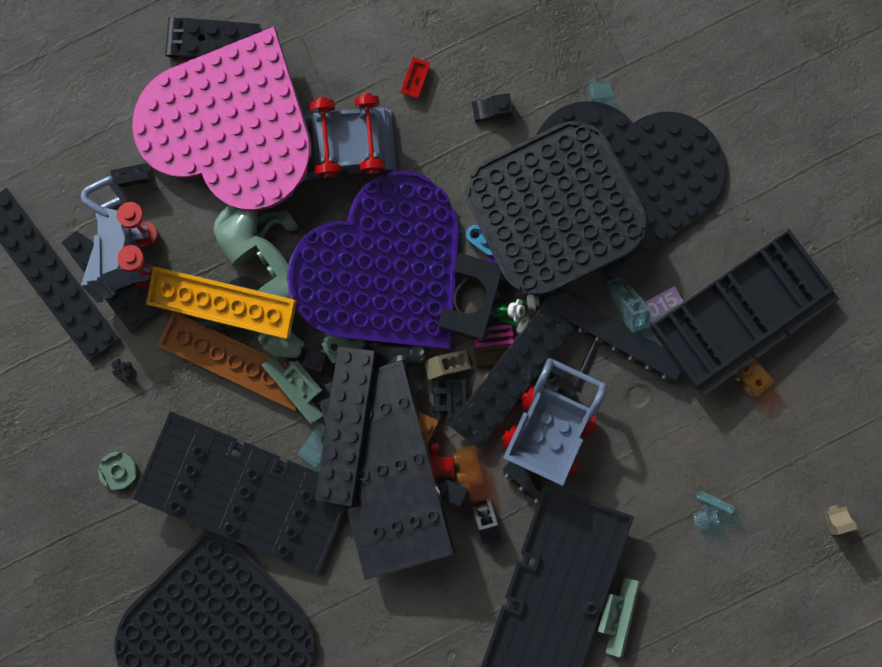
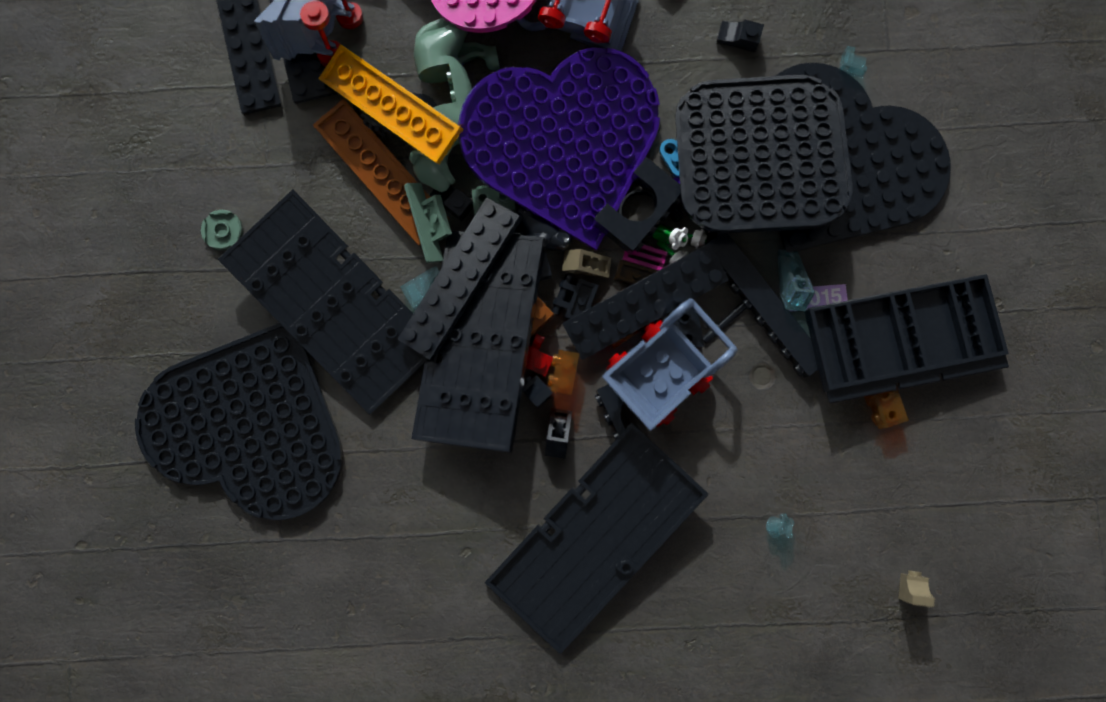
camera: 30 degrees right, 0 degrees up
black plant [111,358,132,382] -> none
sand green bracket [598,578,640,658] -> none
clear light blue tile [695,491,735,514] -> none

